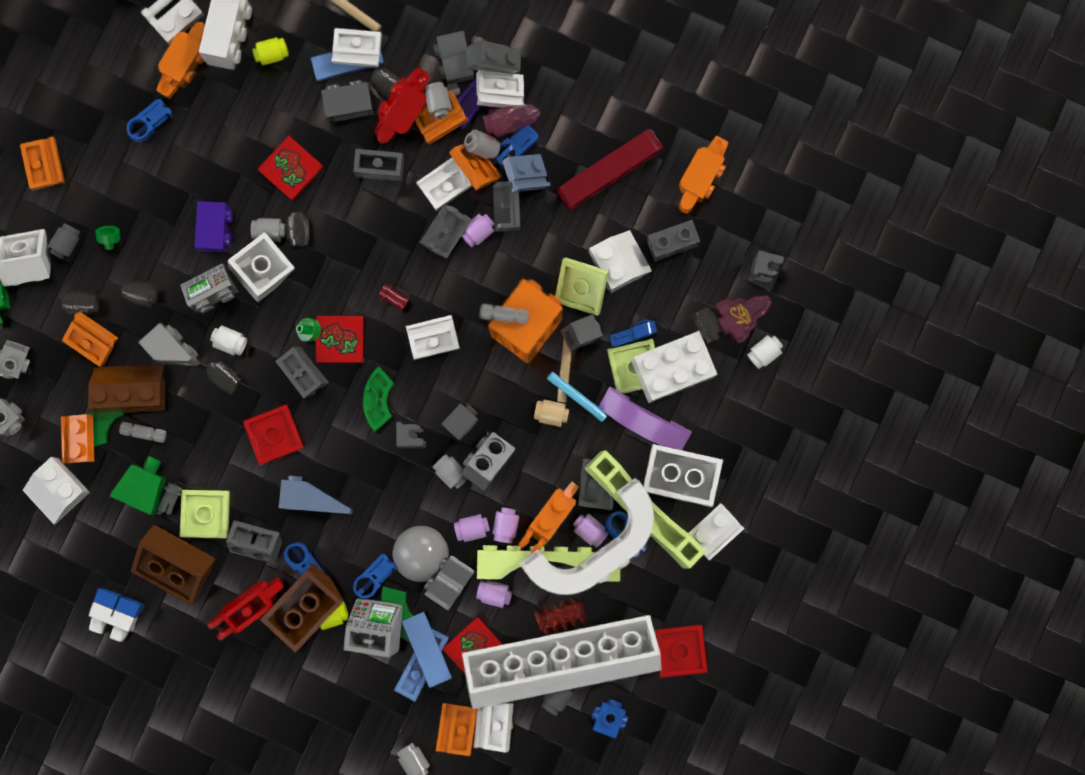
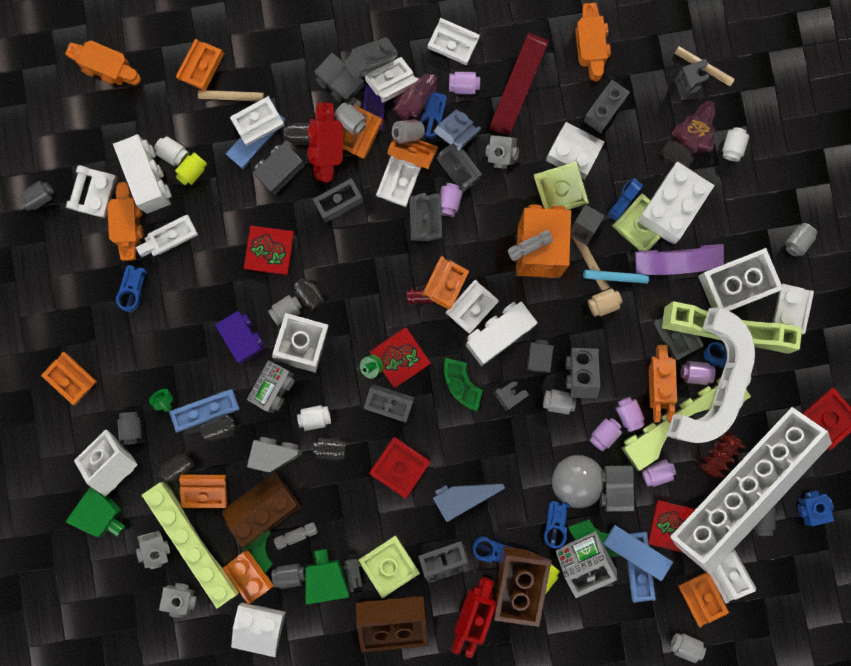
camera: 35 degrees left, 0 degrees up
none -> white hinge [136,215,198,257]
none -> yellowish green arch [142,481,240,608]
none -> white brick [154,136,189,166]
none -> medium blue tile [169,389,240,432]
none -> dark grey brick [272,563,306,589]
none -> orange plate [422,256,469,310]
none -> white plate [428,18,480,65]
none -> lavender brick [449,72,480,94]
none -> white brick [466,302,537,366]
none -> light grey brick [486,136,519,168]
none -> tan bar [674,46,735,86]
none -> light grey brick [785,223,817,256]

